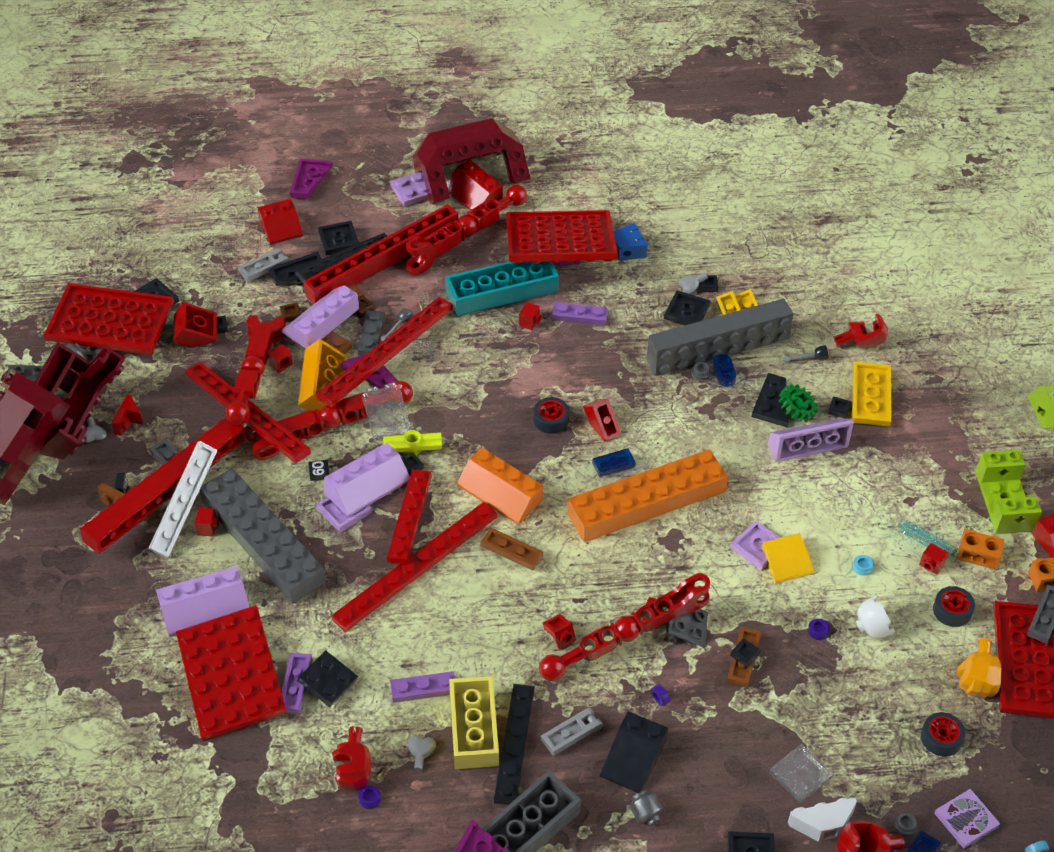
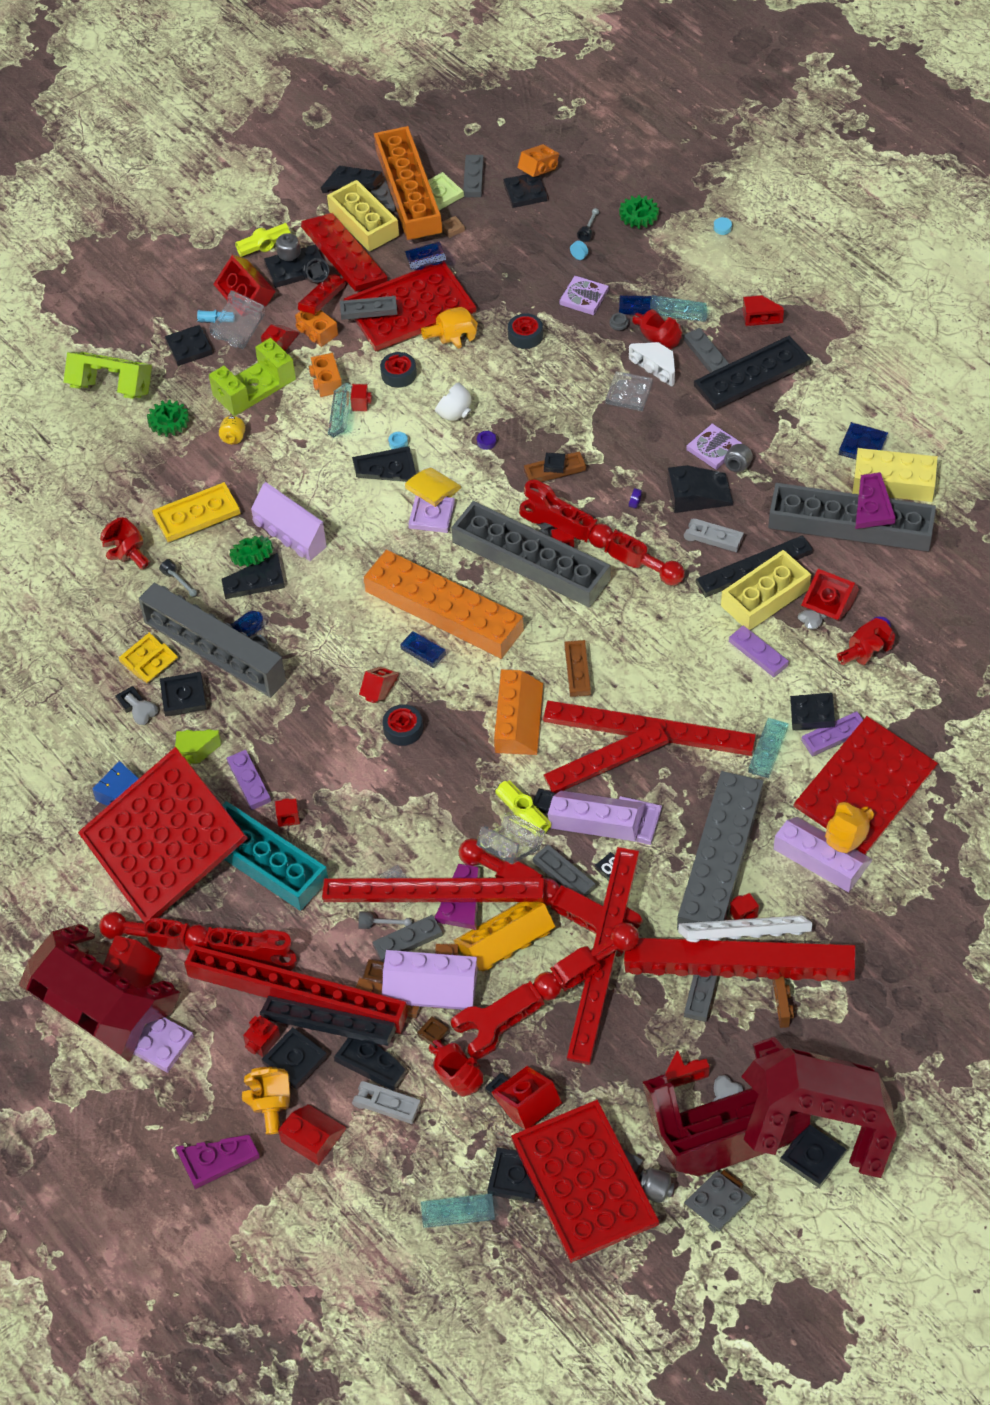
camera: 120 degrees left, 5 degrees up
black tile [115,473,128,494] -> none
red plate [267,344,293,373] -> none
red bracket [542,614,576,649] -> none
black tile [828,396,852,419] -> none
none -> green gear [147,400,189,437]
none -> lime slope [175,729,221,764]
none -> yellow head [219,416,245,445]
none -> light orange piece [242,1067,290,1135]
none -> red brick [243,1015,280,1057]
none -> black wing [352,446,416,482]
none -> clear light blue plate [421,1194,495,1228]
none -> red piece [429,1040,483,1097]
none -> dark grey brick [451,501,611,608]
none -> dark grey plate [533,845,595,897]
none -> lavender tile [687,424,742,470]
none -> clear light blue plate [748,718,788,778]
none -> red slope [801,569,859,621]
none -> light orange piece [825,802,874,853]

